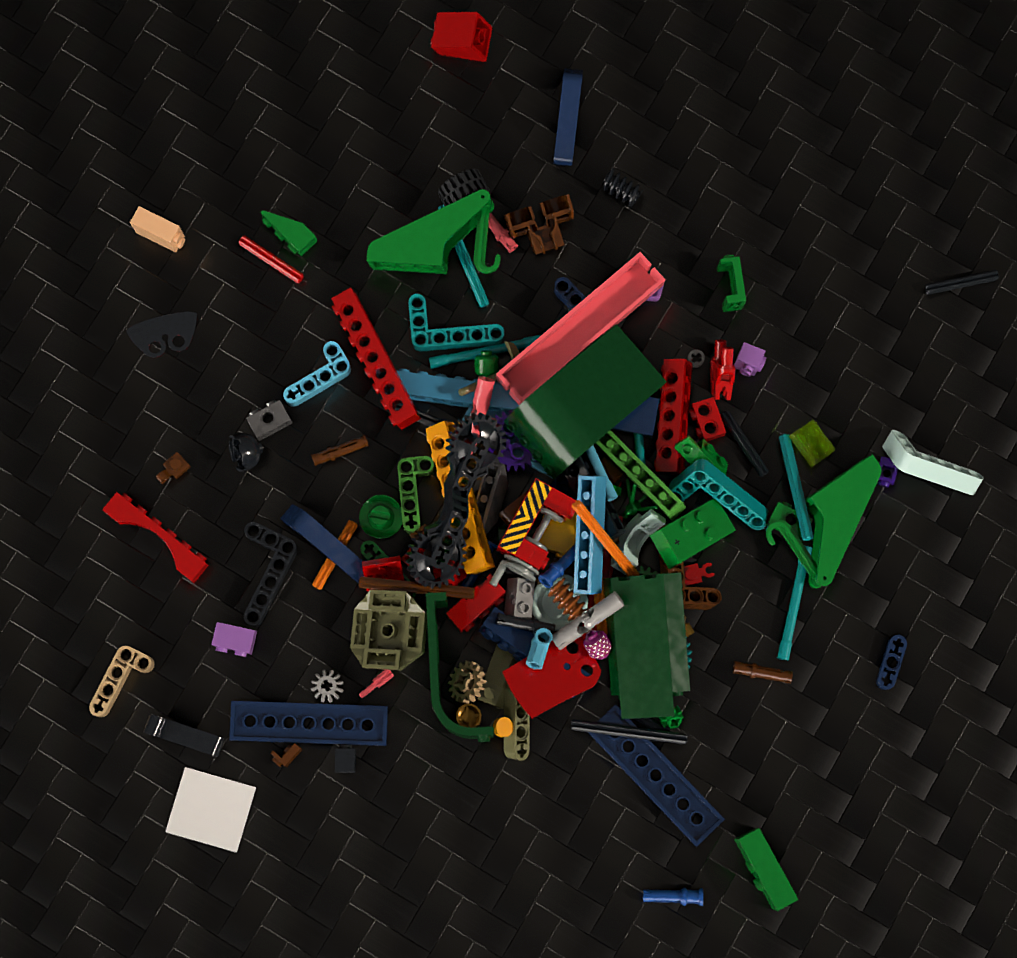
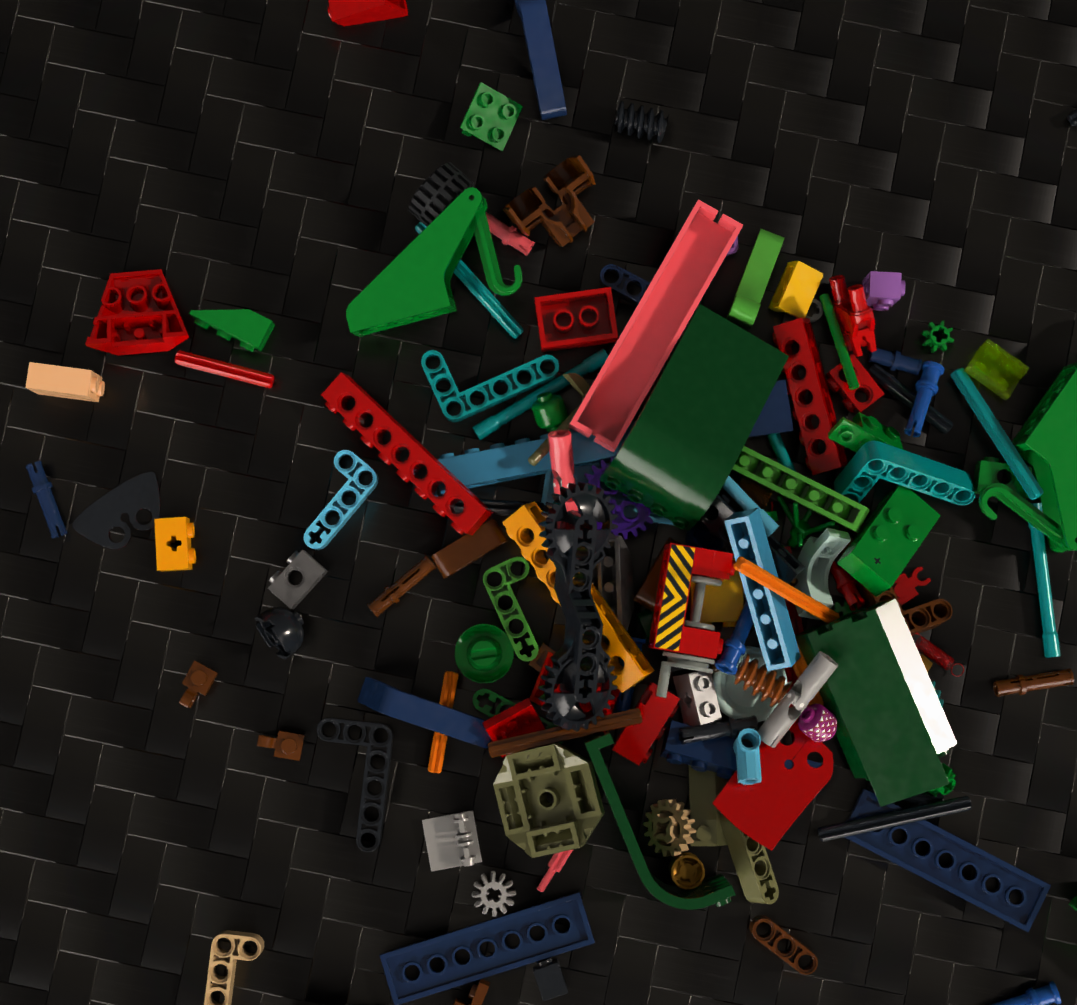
camera: 20 degrees left, 5 degrees up
red arch [102,492,209,583] -> none
medium lavender brick [211,622,257,657] -> none
light orange tile [493,717,513,737] -> none
green panel [717,255,746,312] -> none
none -> dark blue pin [25,461,68,539]
none -> red wedge [85,269,189,356]
none -> light orange brick [154,517,196,572]
none -> reddish brown plate [257,730,305,761]
none -> light grey hinge [422,810,482,872]
none -> reddish brown beam [431,518,508,579]
none -> green hinge [460,82,523,152]
none -> red brick [534,287,618,353]
none -> bright green beam [726,229,785,329]
none -> reddish brown beam [750,915,818,975]
none -> yellow panel [768,261,823,318]
none -> green bar [819,293,859,390]
none -> red pin [829,561,865,611]
none -> dark blue pin [868,347,922,376]
none -> blue pin [904,361,945,437]
none -> red piece [913,633,964,677]
none -> green gear [921,321,954,353]

